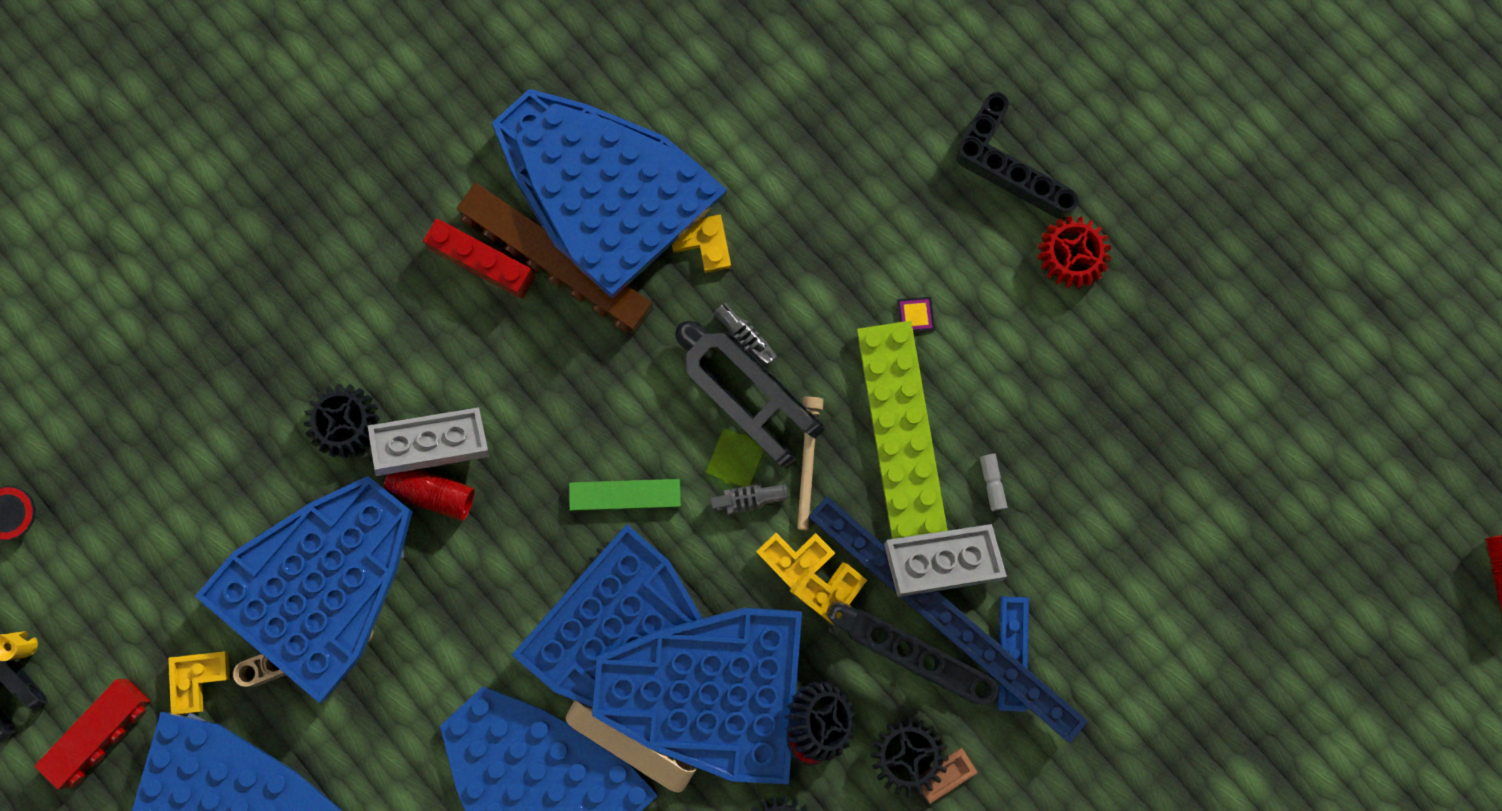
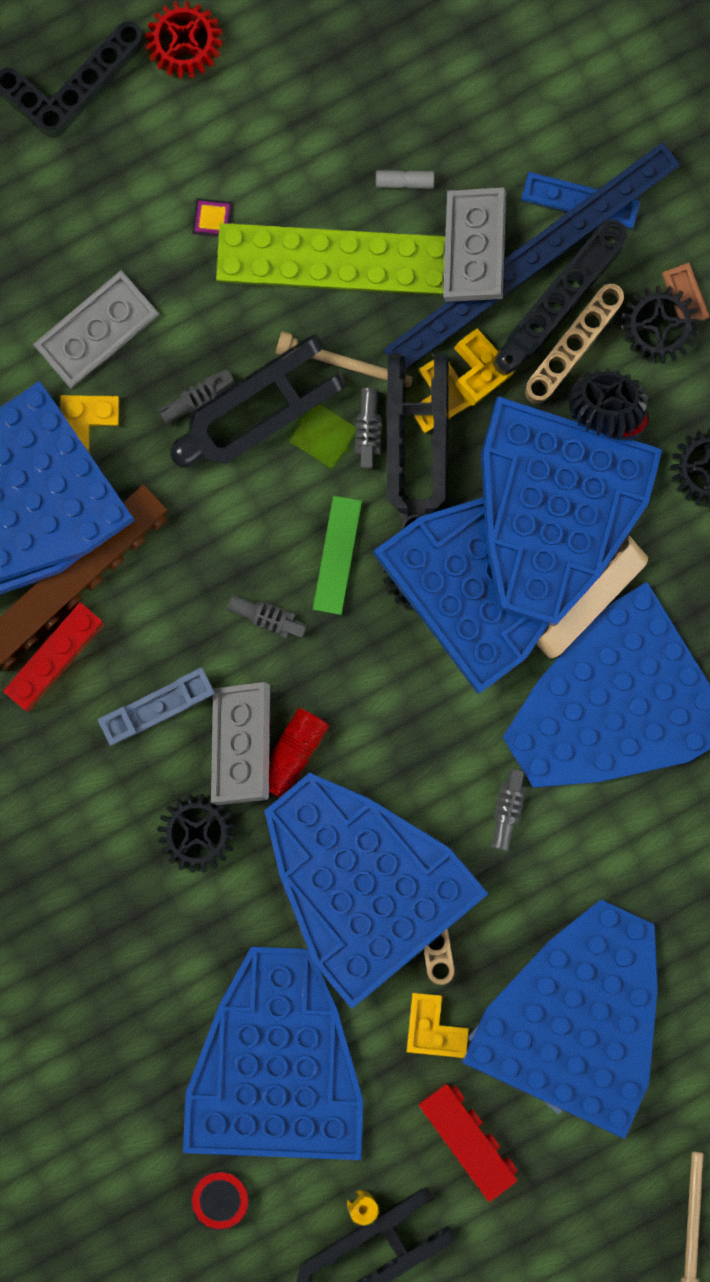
camera: 80 degrees left, 5 degrees up
none -> light grey tile [33,270,159,389]
none -> sand blue slope [97,667,215,746]
none -> blue piece [183,947,363,1160]
none -> dark grey hinge [227,594,307,638]
none -> black piece [387,353,449,530]
none -> dark grey hinge [491,769,526,851]
none -> tan beam [525,284,624,405]

